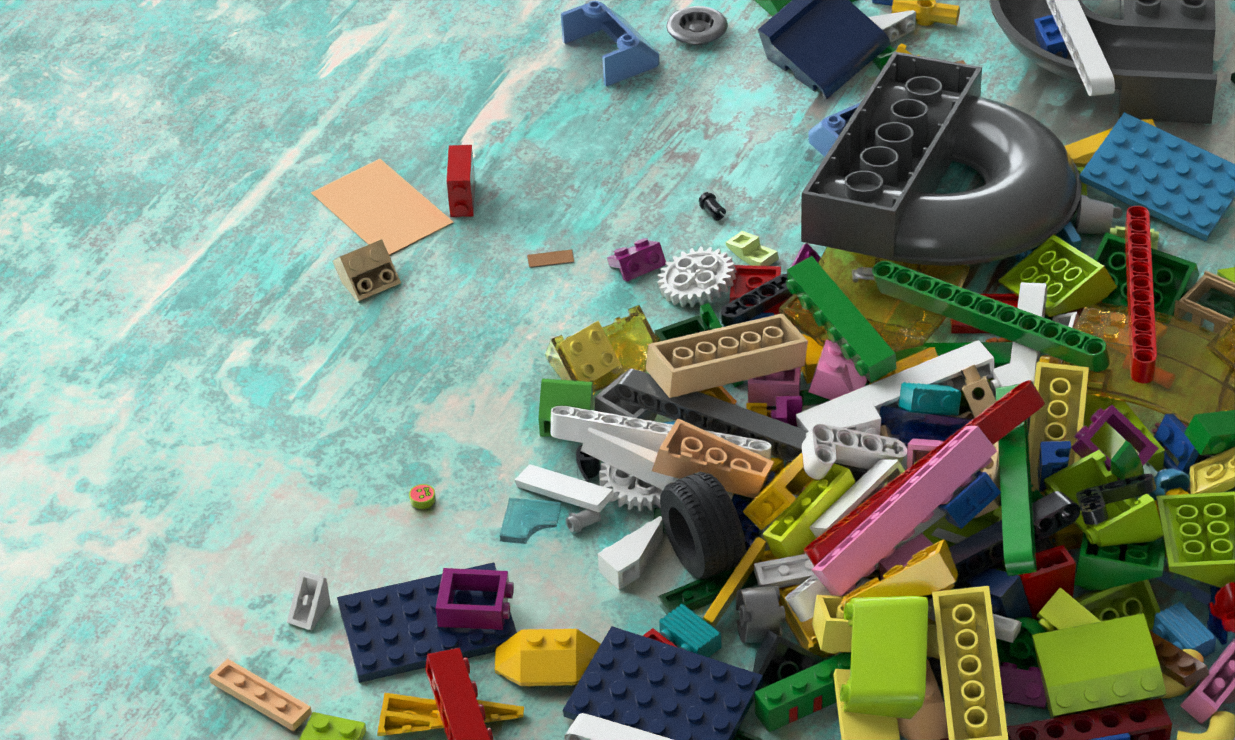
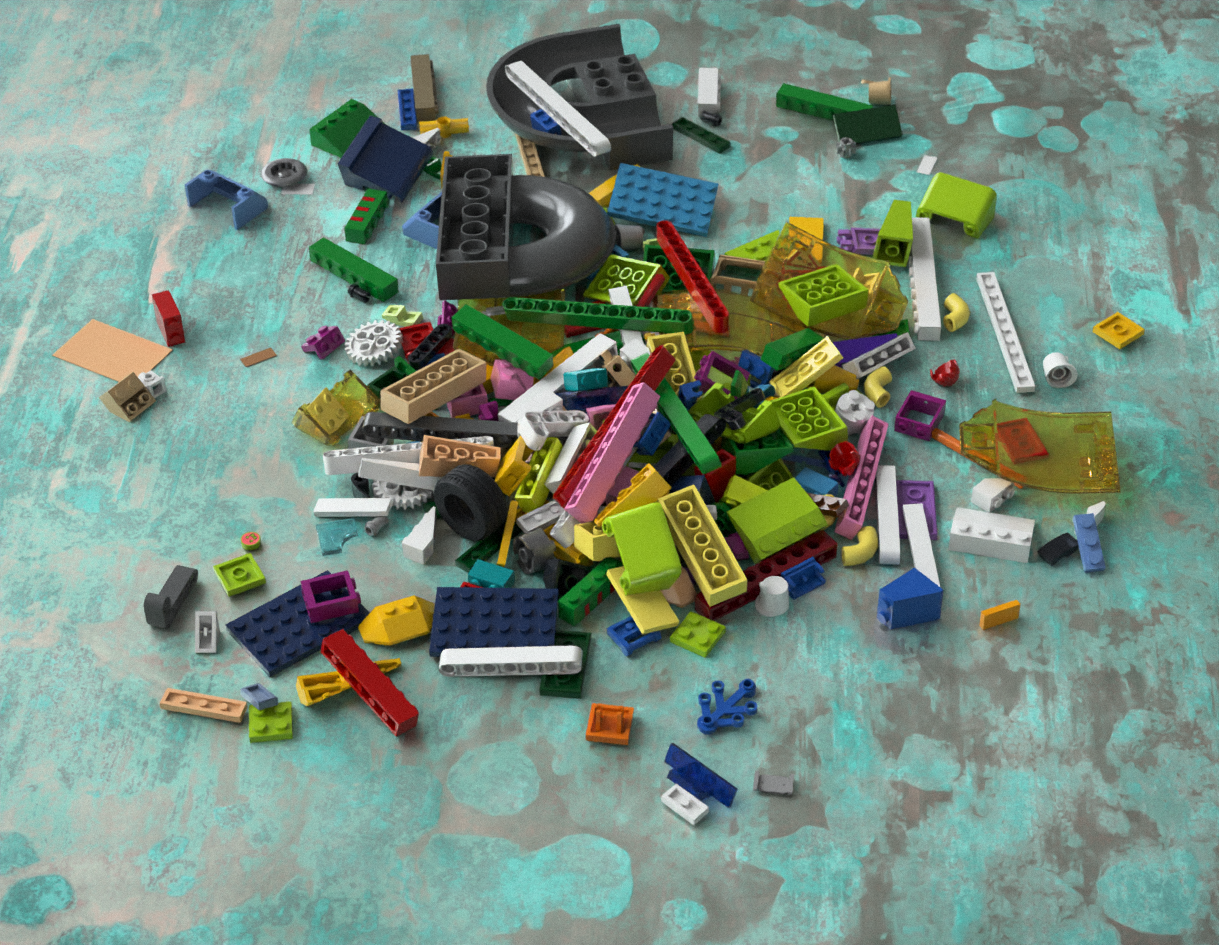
camera: 25 degrees left, 0 degrees up
bright green slope [538,378,594,437] -> none
none -> white brick [138,370,166,398]
none -> dark grey beam [144,565,198,629]
none -> lime plate [213,553,266,597]
none -> sand blue tile [240,683,278,710]
none -> white sticker [281,184,315,195]
none -> green brick [309,237,399,302]
none -> green brick [344,188,390,245]
none -> tan tile [514,133,545,177]
none -> red axle [636,273,665,307]

